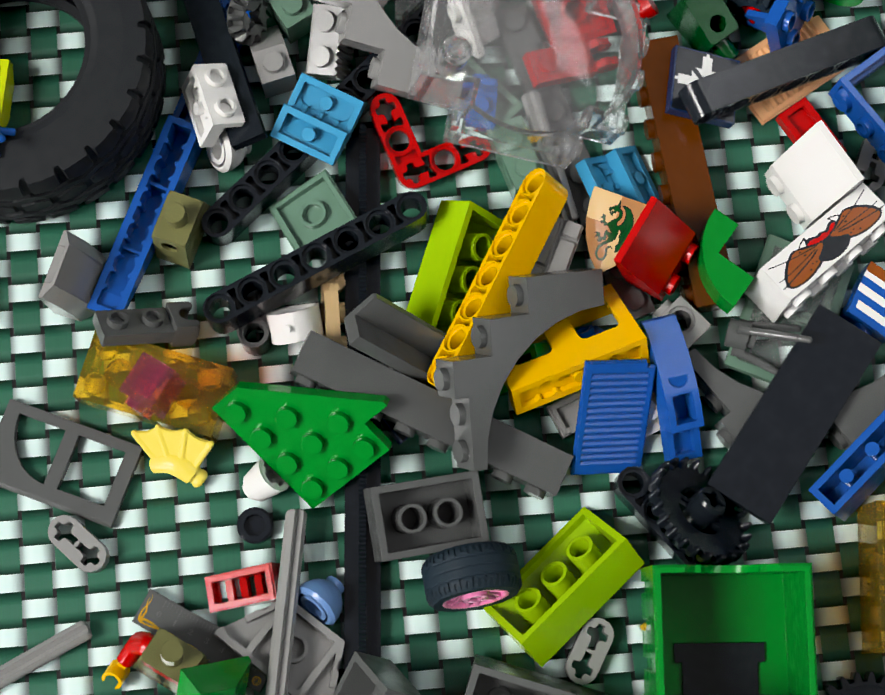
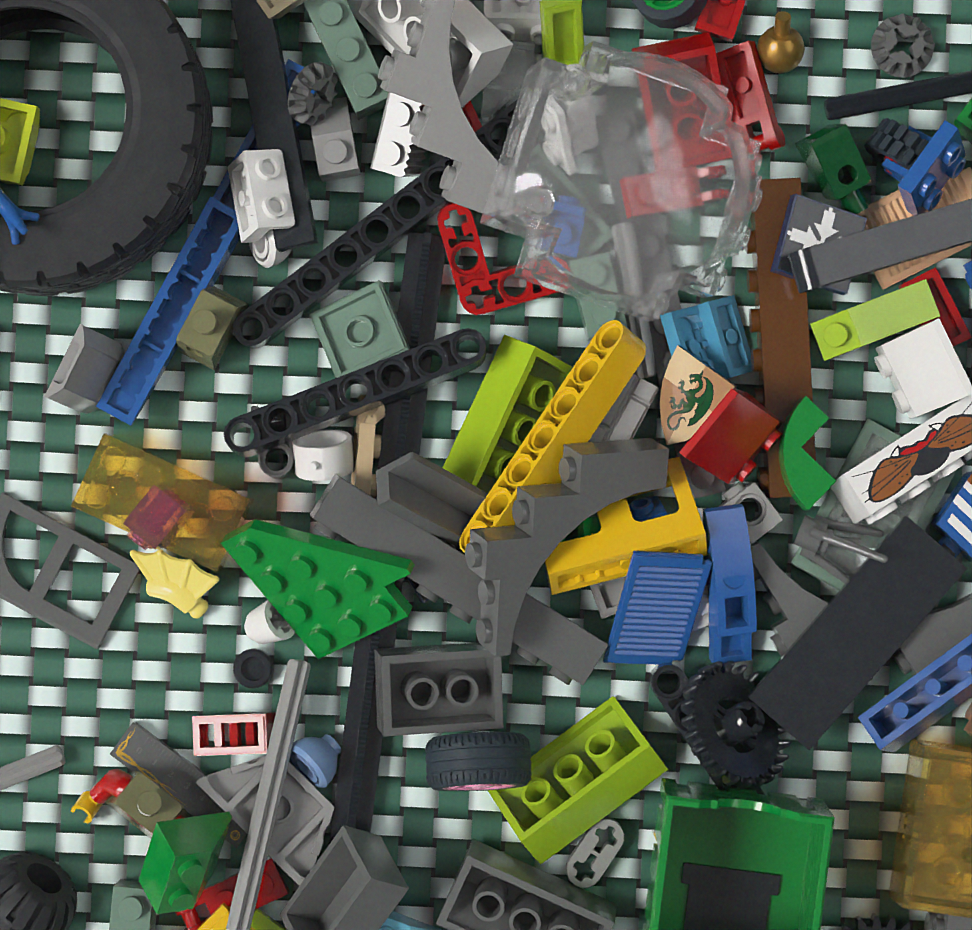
camera: 10 degrees right, 10 degrees up
light grey beam [48,515,110,573] -> none
dark grey plate [92,301,200,347] -> none
dark azure slope [269,72,367,166] -> none
none -> lime slope [810,279,941,361]

